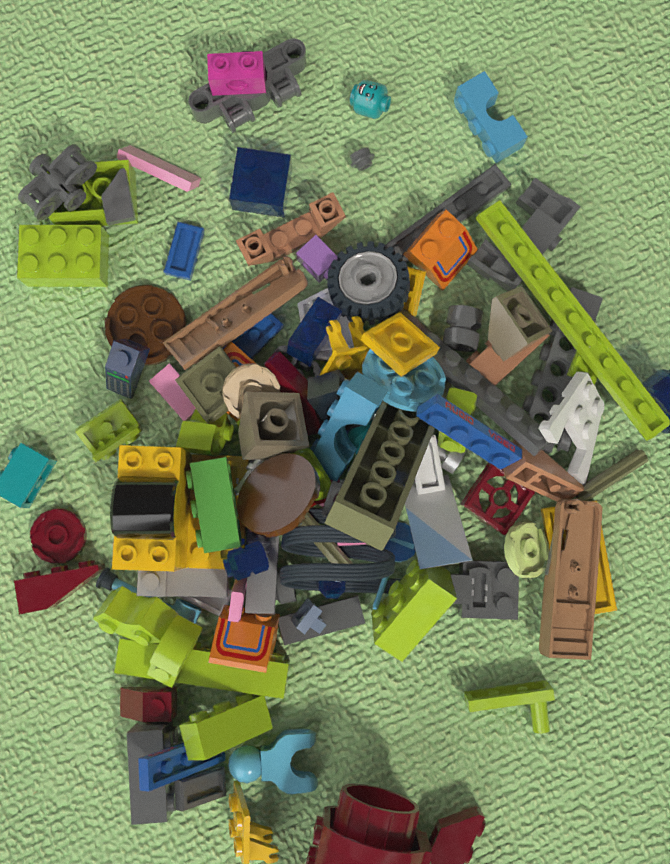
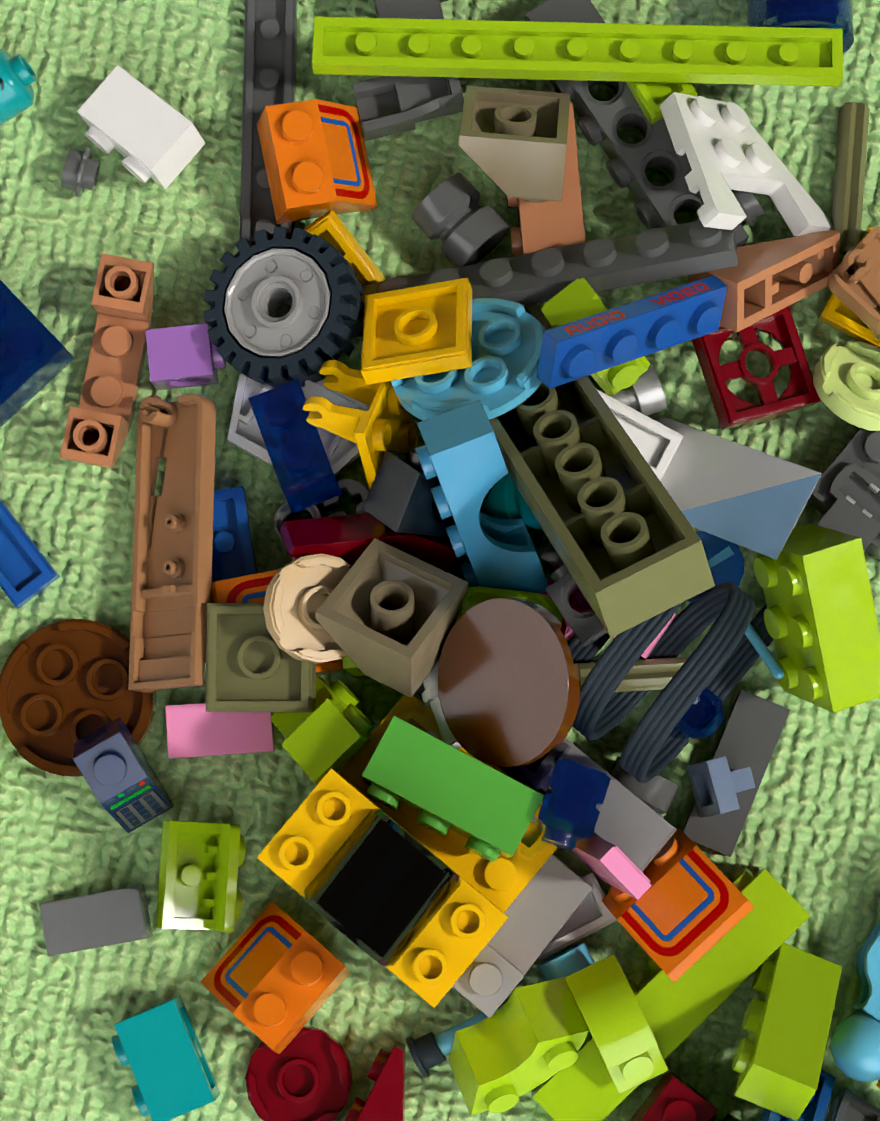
camera: 45 degrees left, 0 degrees up
none -> dark grey slope [39,884,153,956]
none -> white brick [77,65,206,189]
none -> orange slope [200,901,351,1054]

